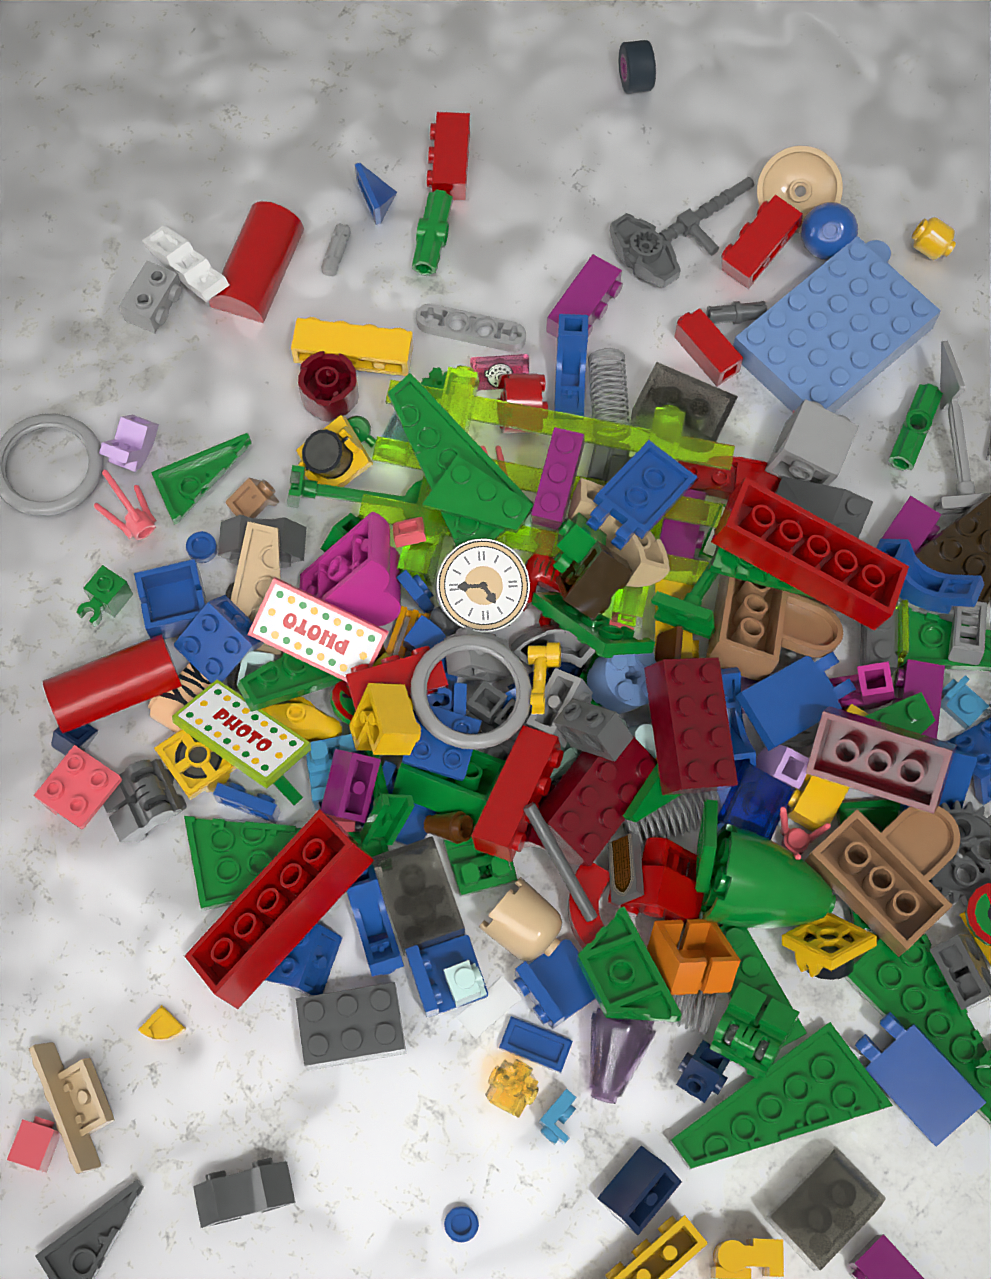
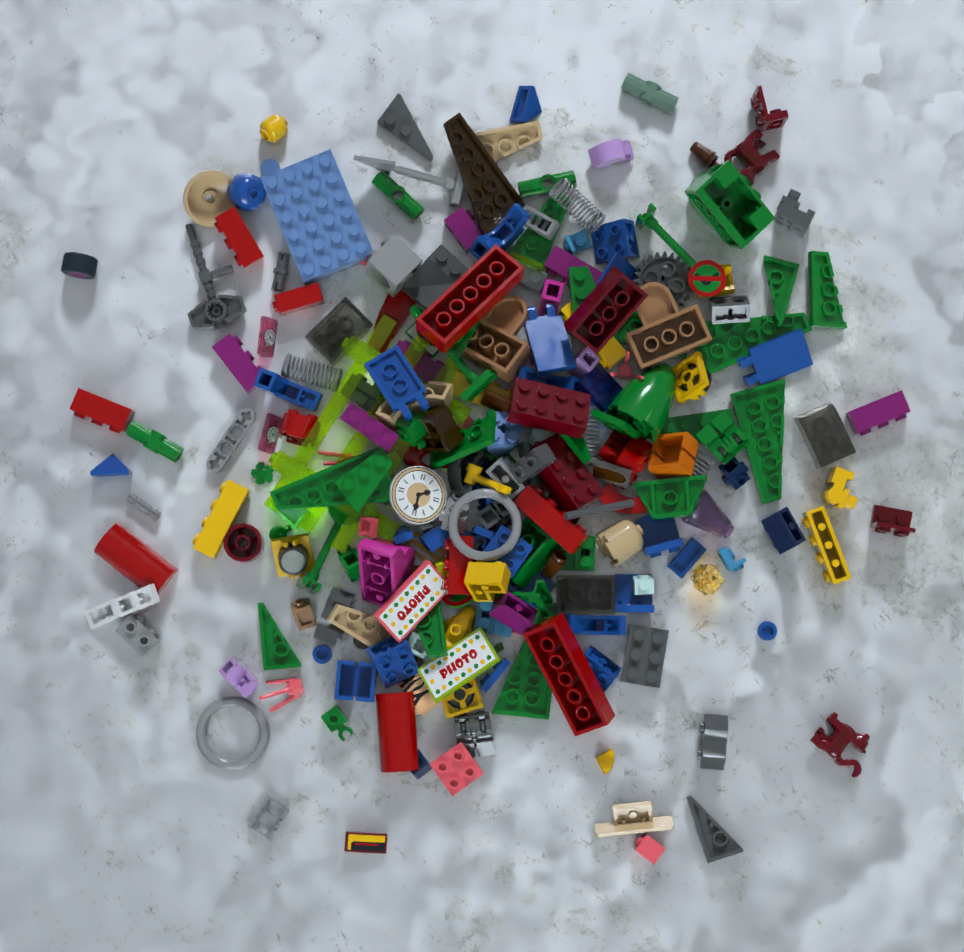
camera: 70 degrees left, 15 degrees up
none -> clear pink slope [257,316,278,358]

